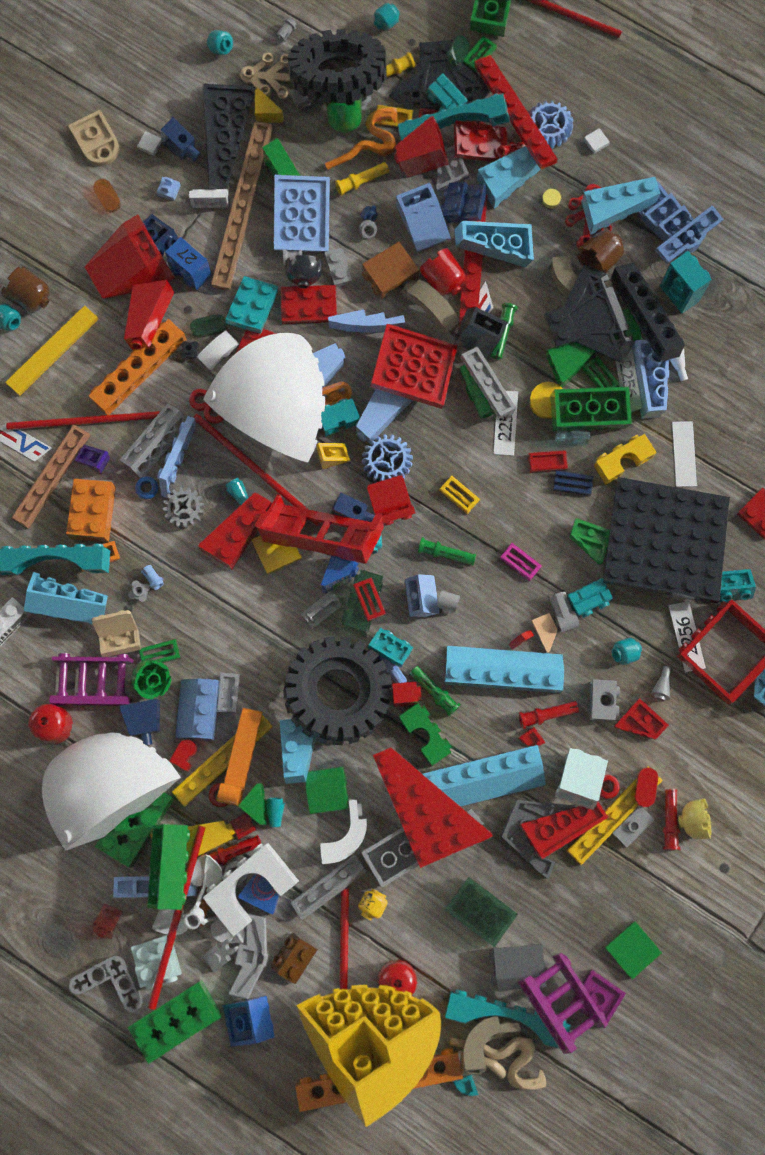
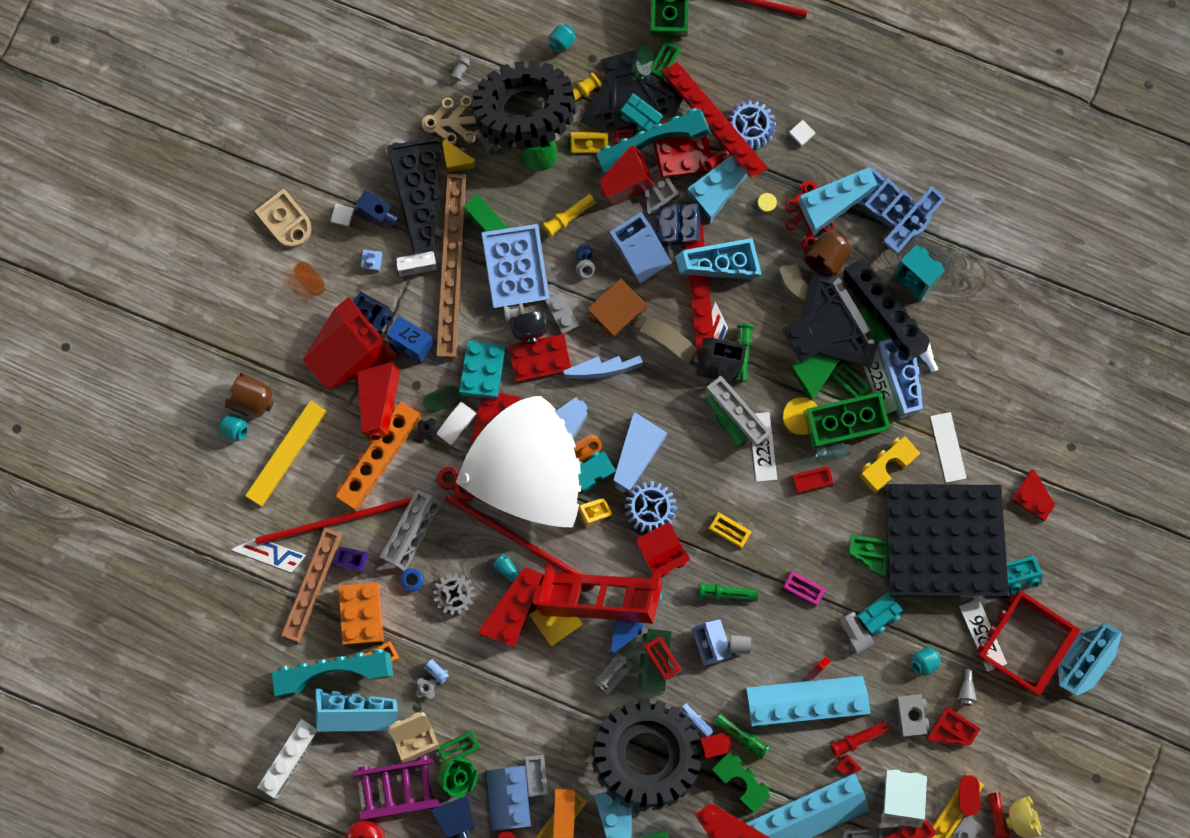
camera: 10 degrees left, 0 degrees up
light blue wing [157,416,195,498] -> none
teal head [207,30,233,55] -> none
orange animal [325,108,397,170] -> none
dark blue torso [330,492,375,522] -> none
teal bracket [368,627,413,668] -> none
red plate [370,324,457,409] -> none
red cylinder [419,248,465,296] -> none
light nougat tile [531,613,558,653] -> none
dark blue tile [553,471,594,496] -> none
red piece [600,774,620,799] -> none

